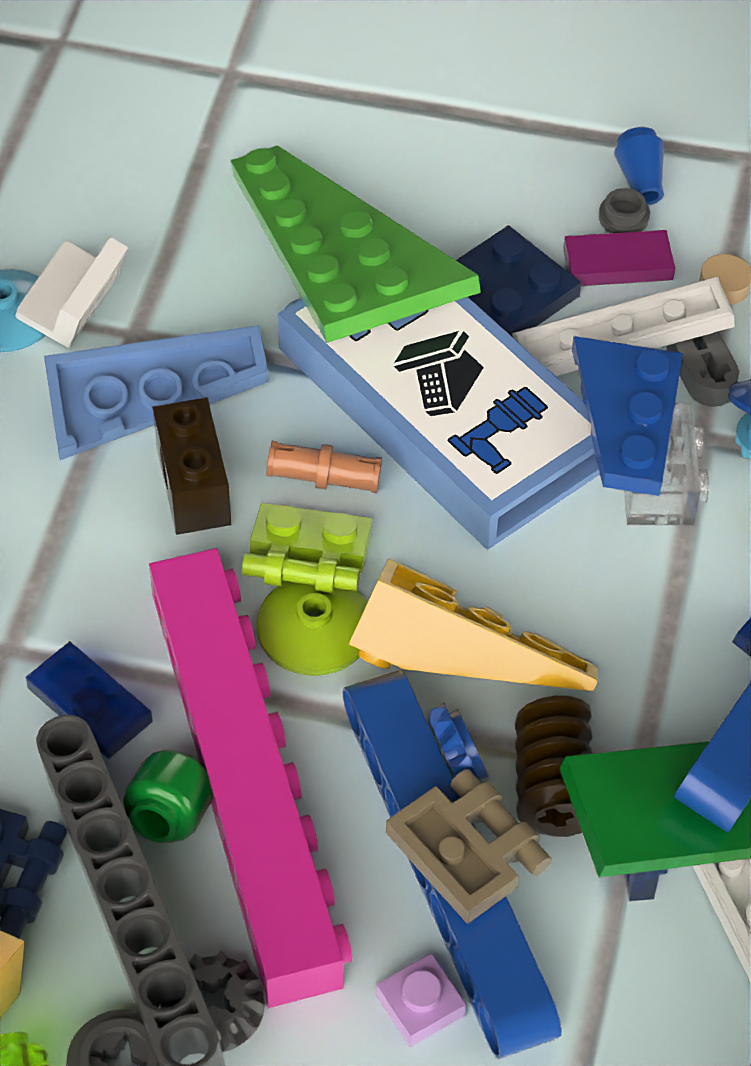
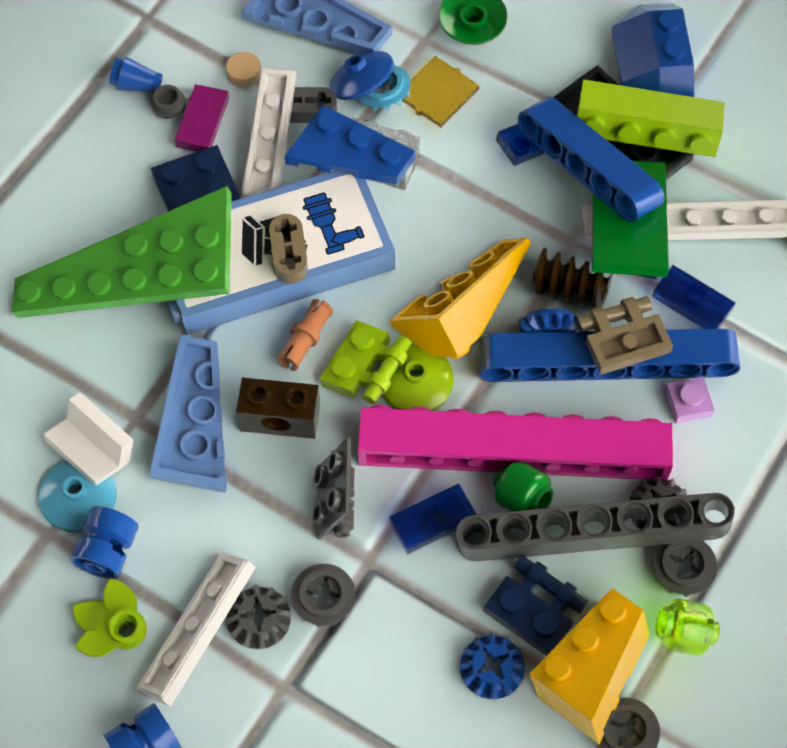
camera: 70 degrees left, 10 degrees up
none -> dark tan beam [269,214,308,284]
none -> dark grey hinge [312,438,355,539]
none -> clear blue plate [651,265,736,329]

